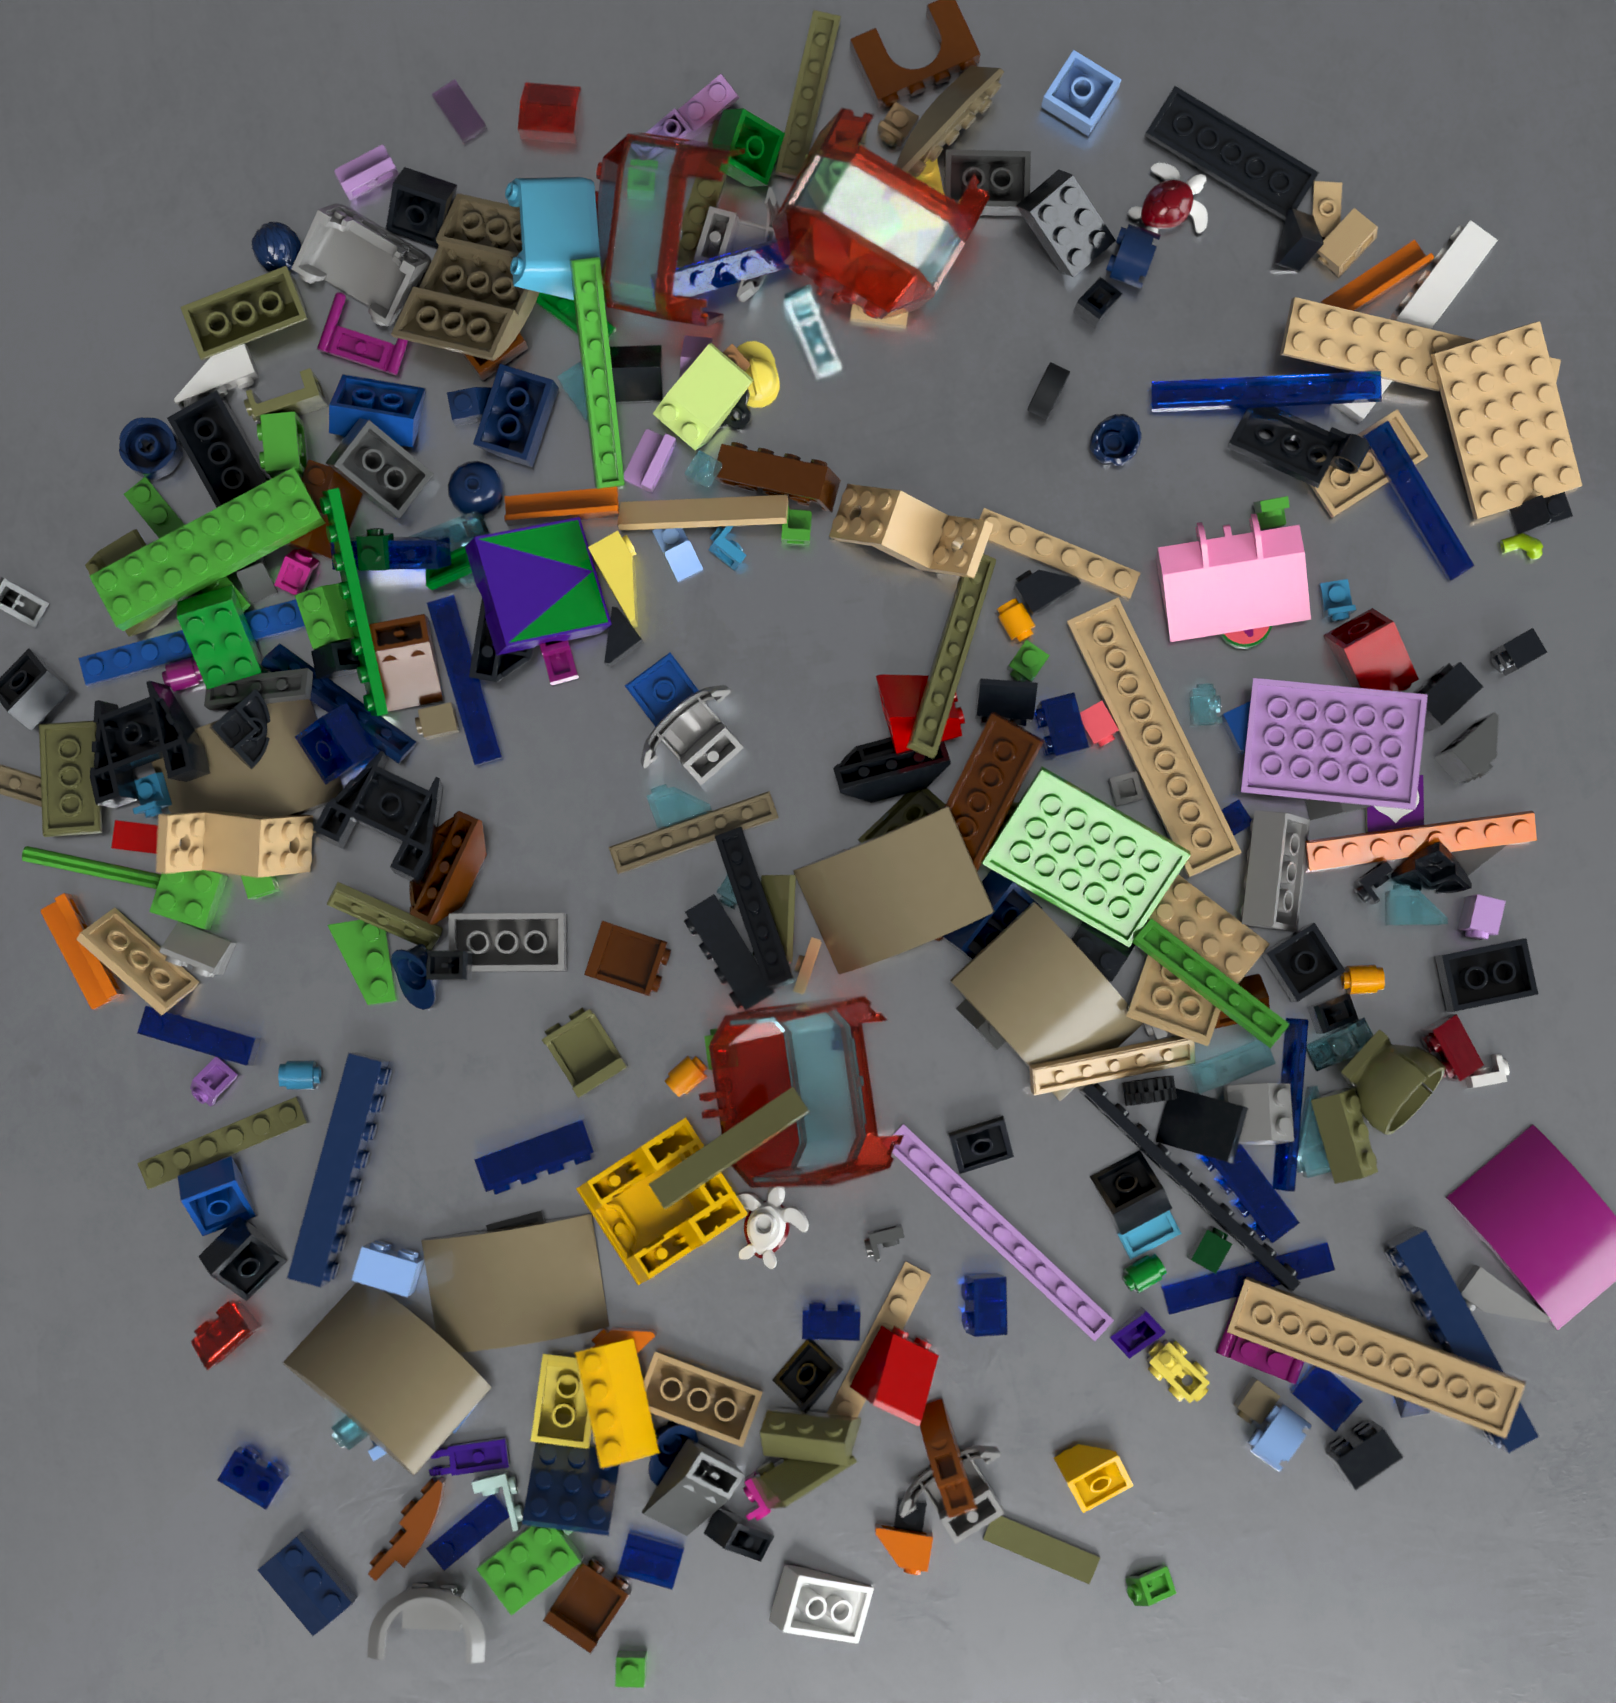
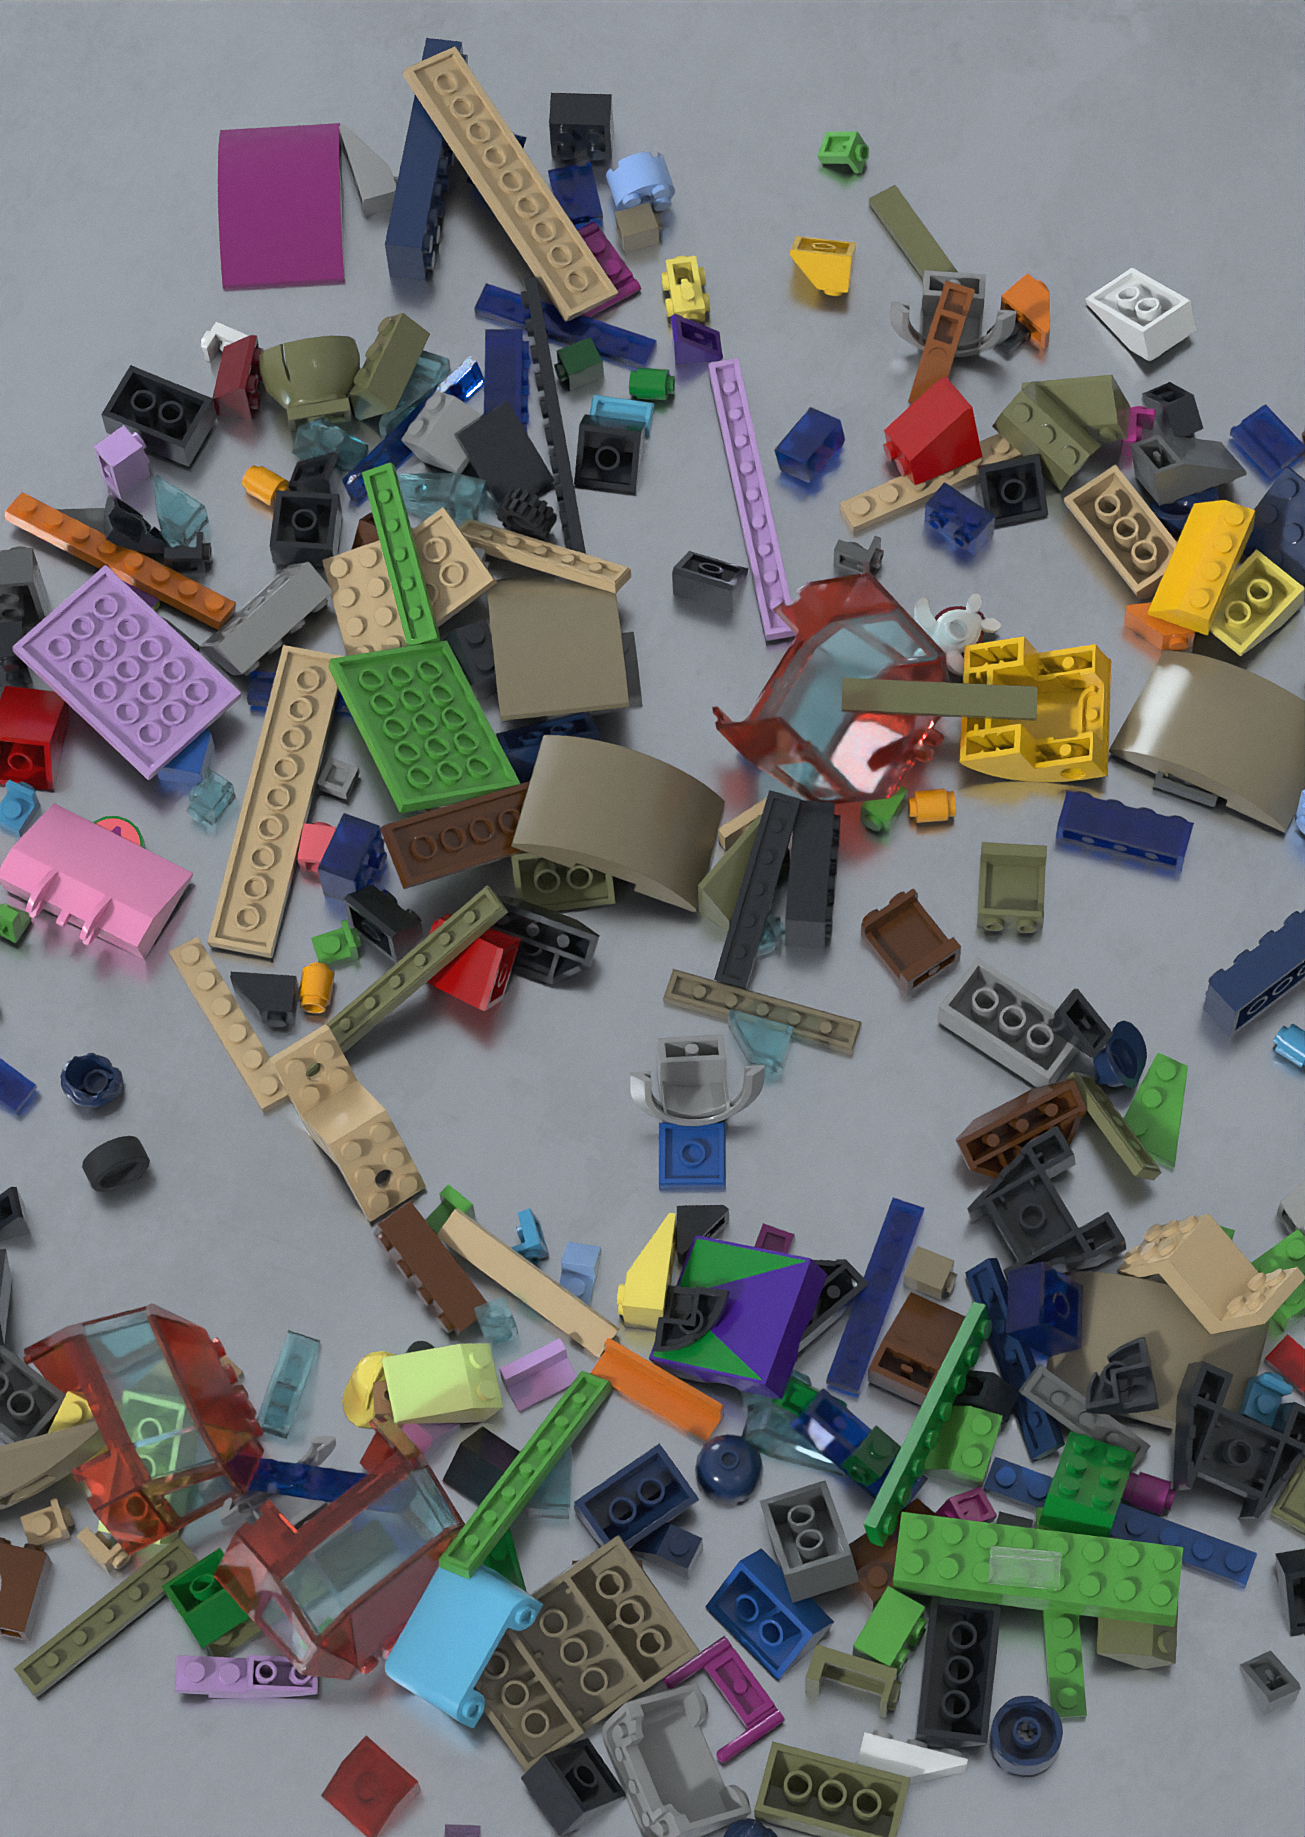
camera: 140 degrees left, 20 degrees down
none -> black brick [653,1285,730,1352]
none -> clear tile [988,1546,1062,1590]

